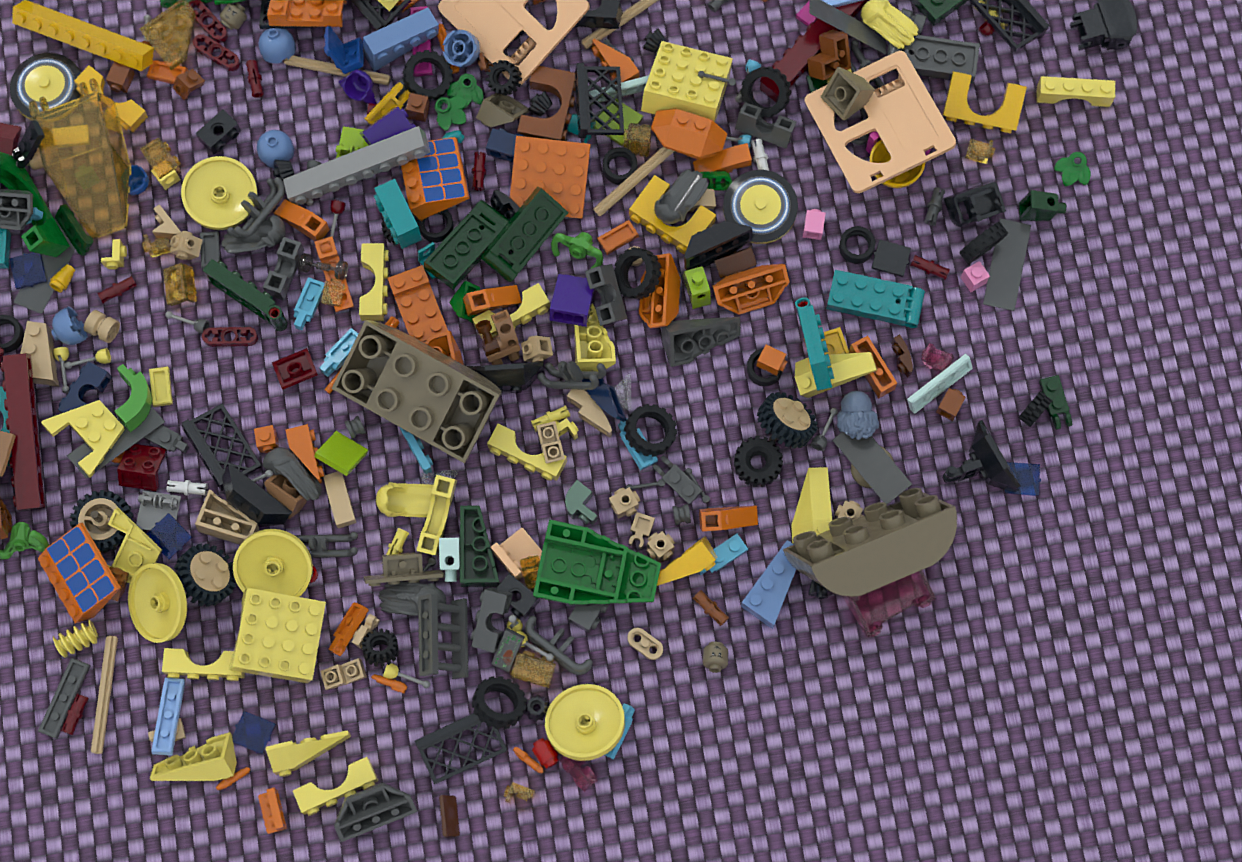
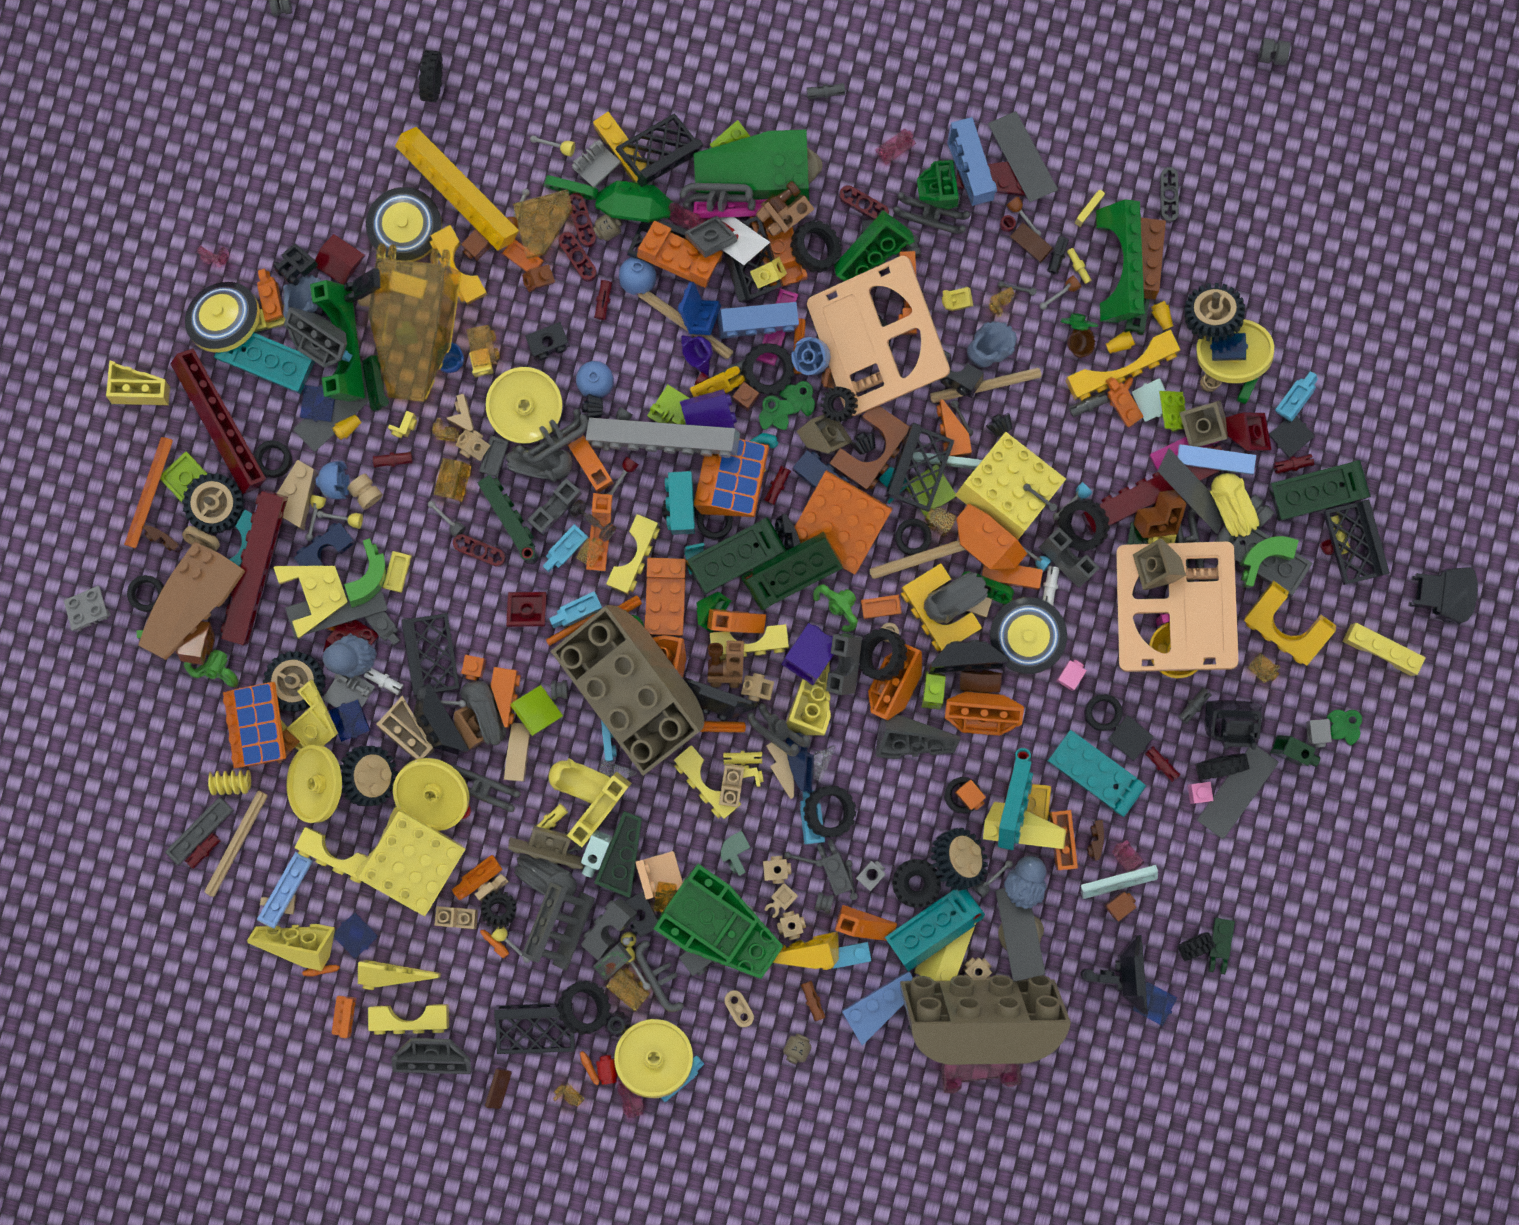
camera: 25 degrees right, 10 degrees up
none -> sand blue hair [323,633,377,678]
none -> orange axle [700,721,746,732]
none -> light grey brick [856,861,886,891]
none -> teal hinge [885,889,985,972]
none -> bright green arch [1240,536,1299,588]
none -> light grey brick [1306,719,1332,748]

